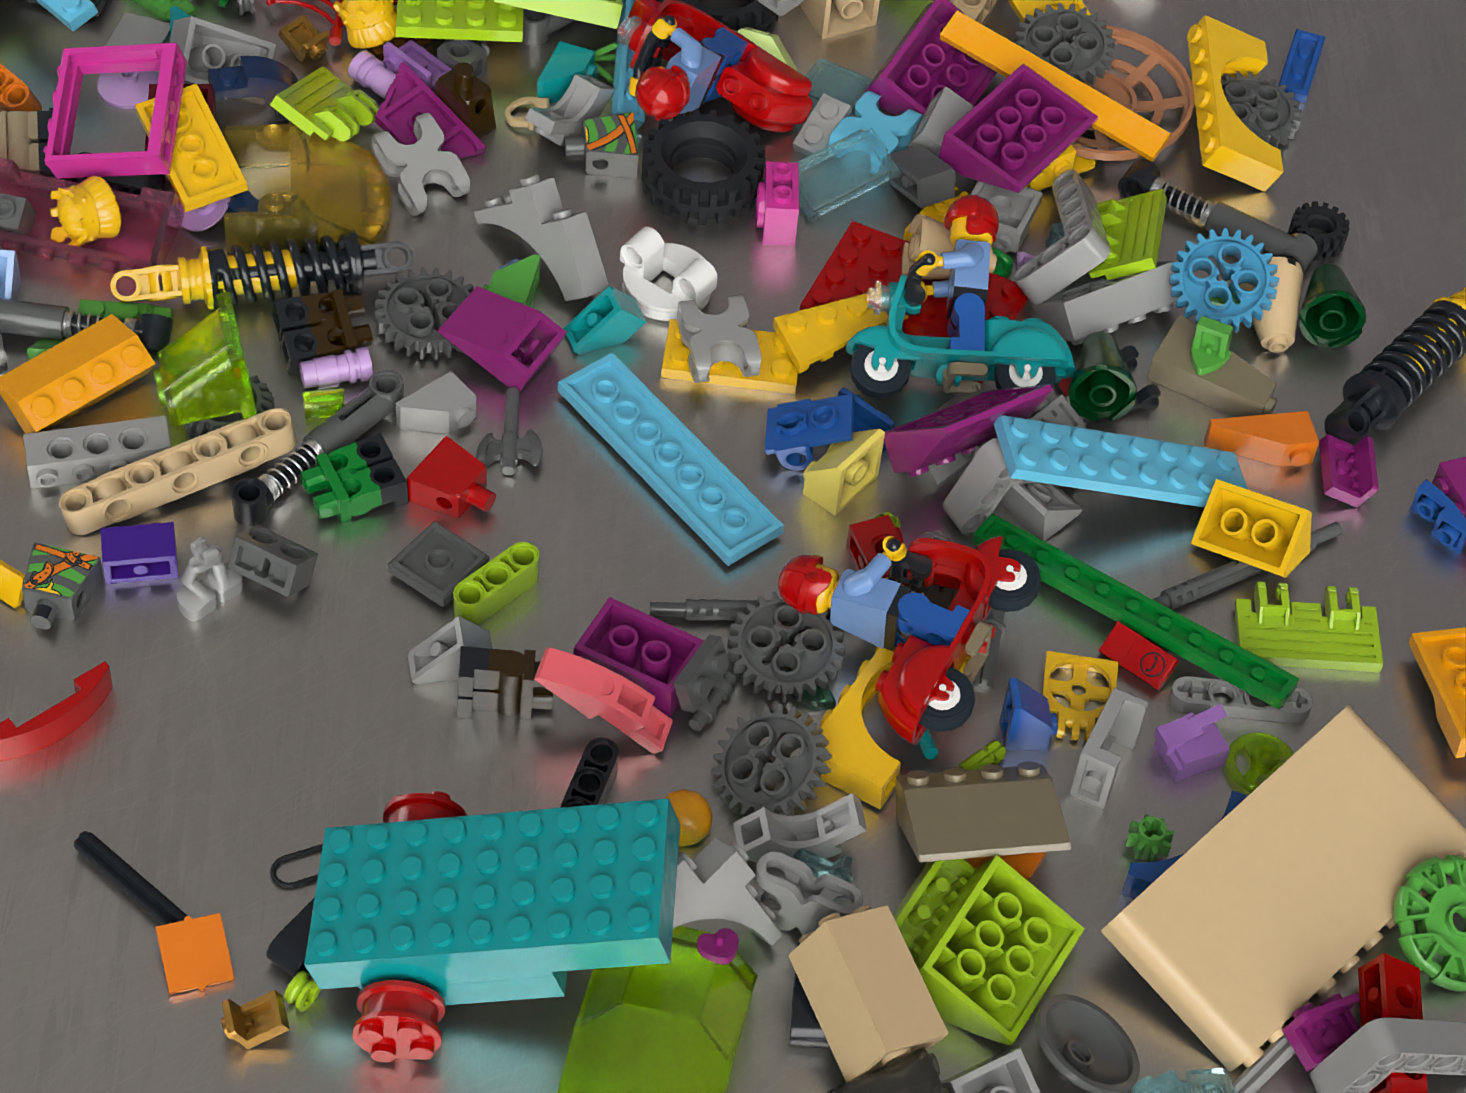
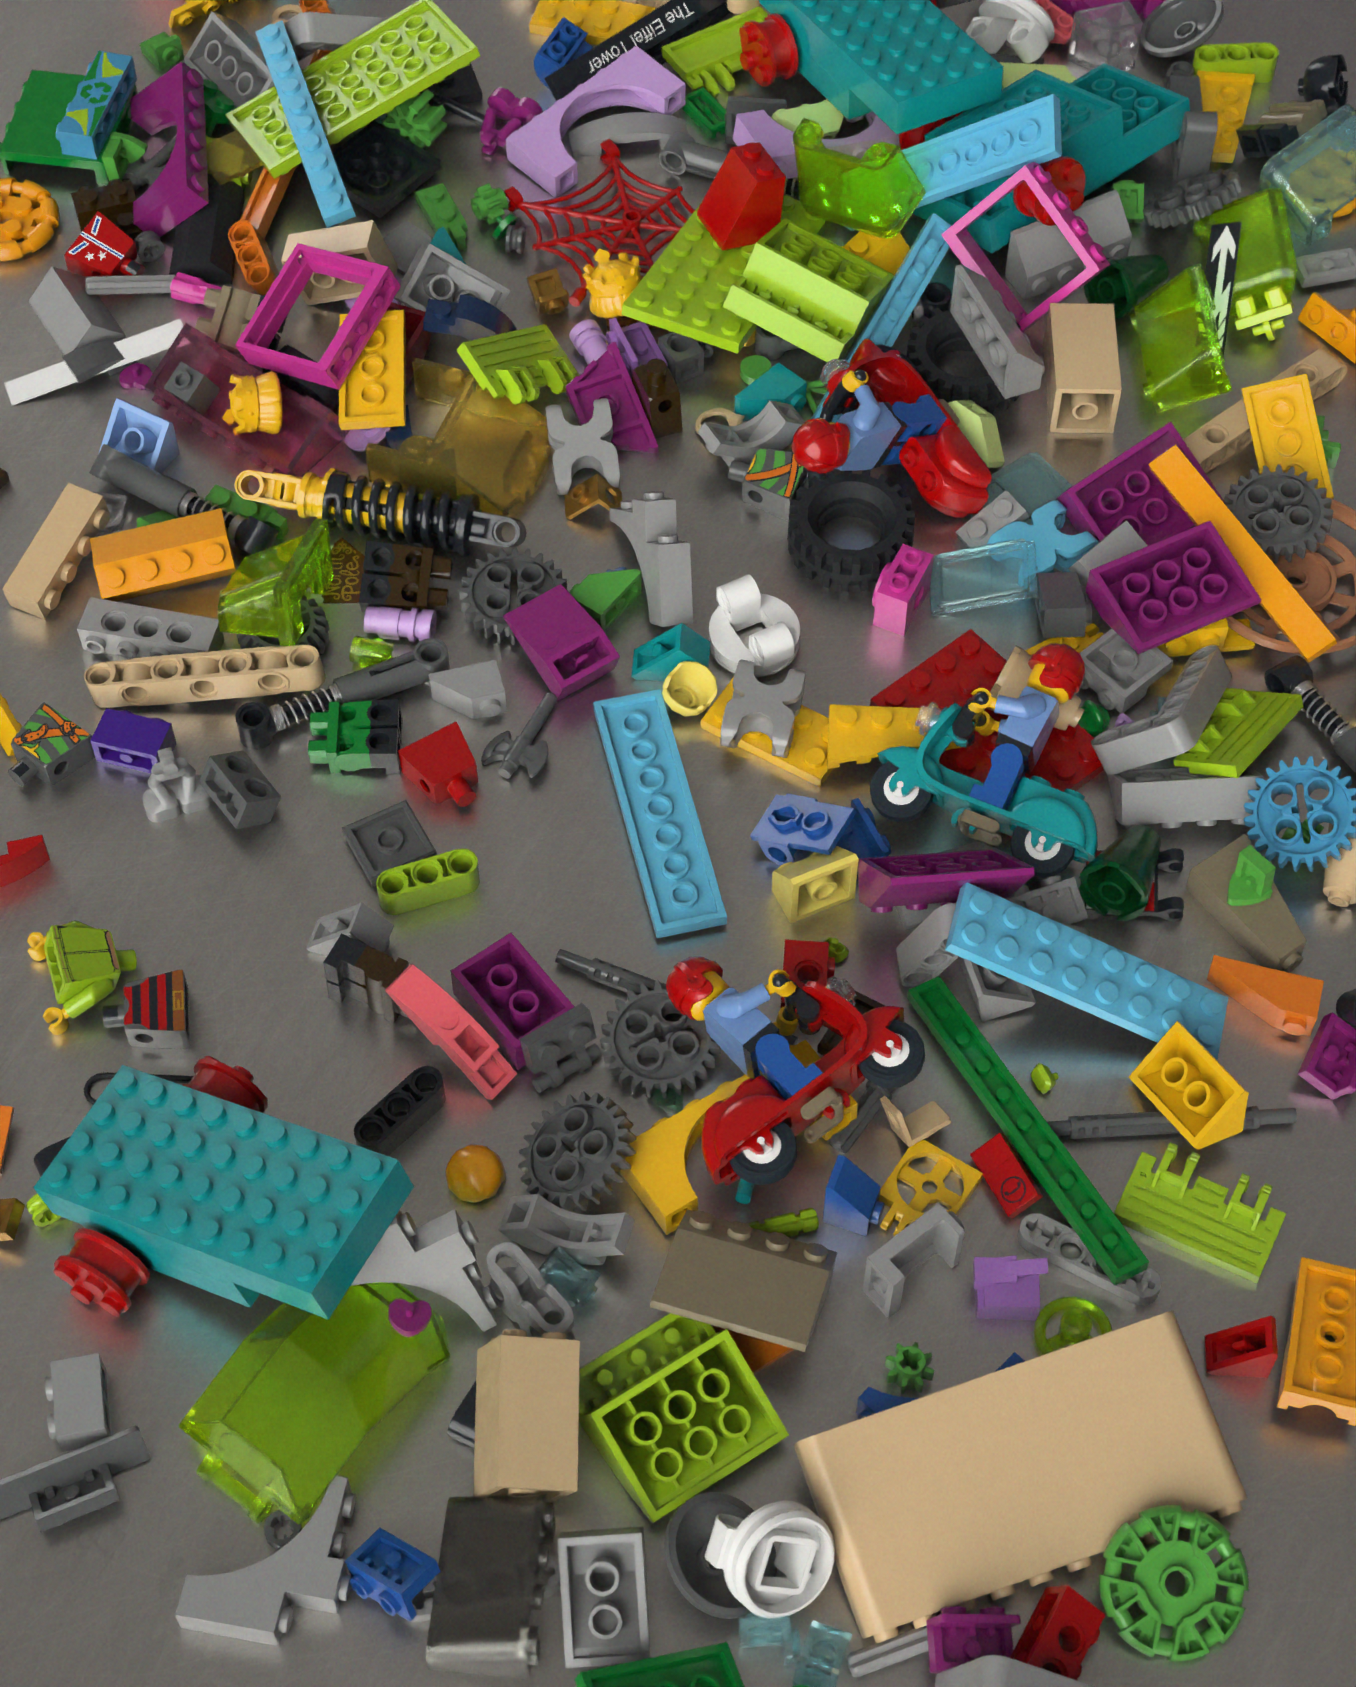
camera: 30 degrees right, 5 degrees up
none -> lime torso [27,920,137,1035]
none -> torso [103,970,190,1049]
none -> tan brick [281,220,398,305]
none -> reddish brown sticker [311,538,365,604]
none -> pearl gold bracket [564,473,622,520]
none -> light yellow hair [662,661,718,717]
none -> white piece [704,1501,835,1618]
none -> bright green tile [740,355,772,385]
none -> tan bracket [880,1096,951,1147]
none -> lime rock [1031,1063,1059,1094]
none -> red slope [1205,1315,1278,1378]

